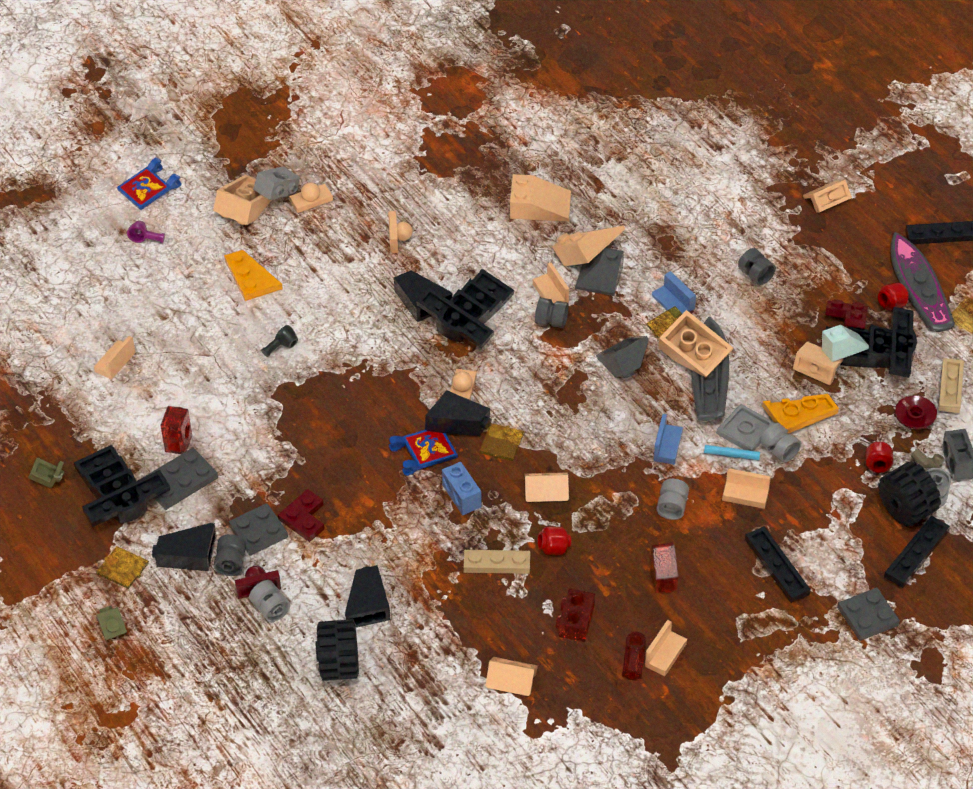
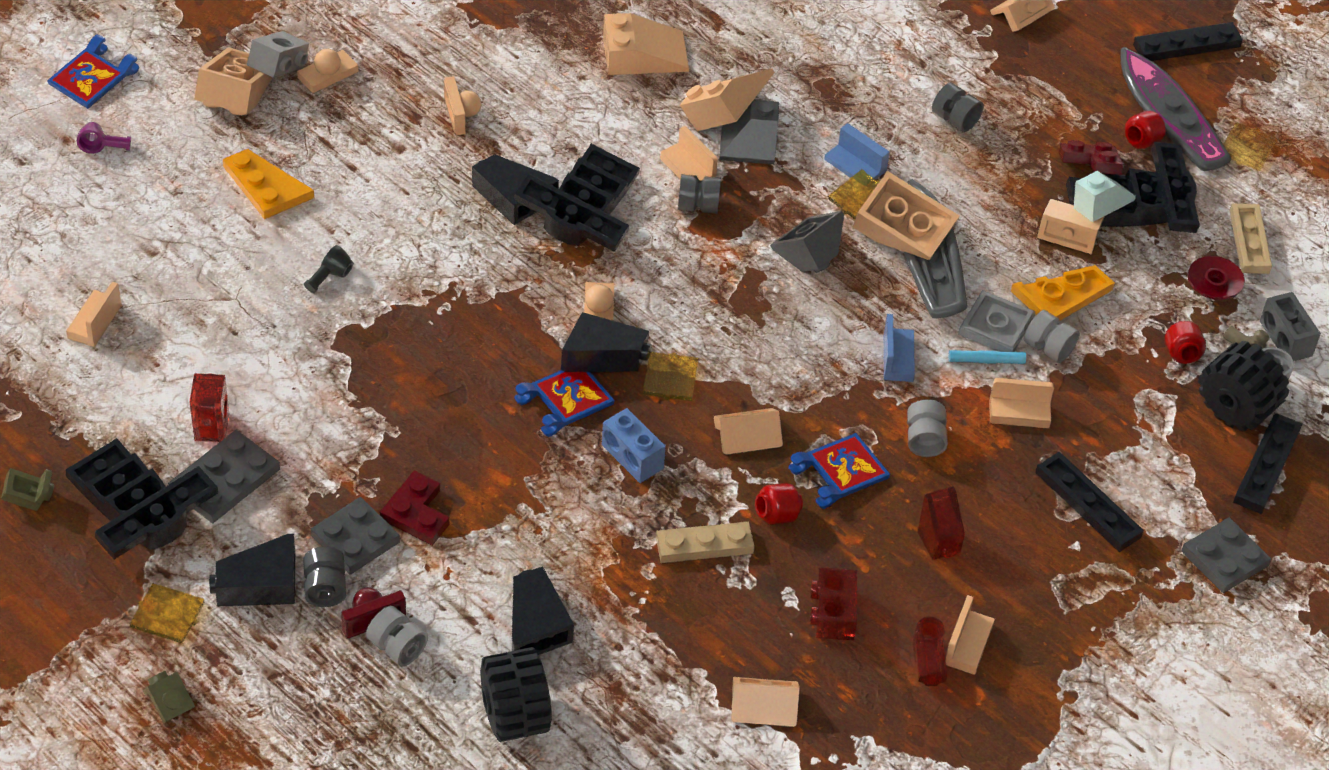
camera: 15 degrees left, 0 degrees up
none -> flag [789,433,890,509]

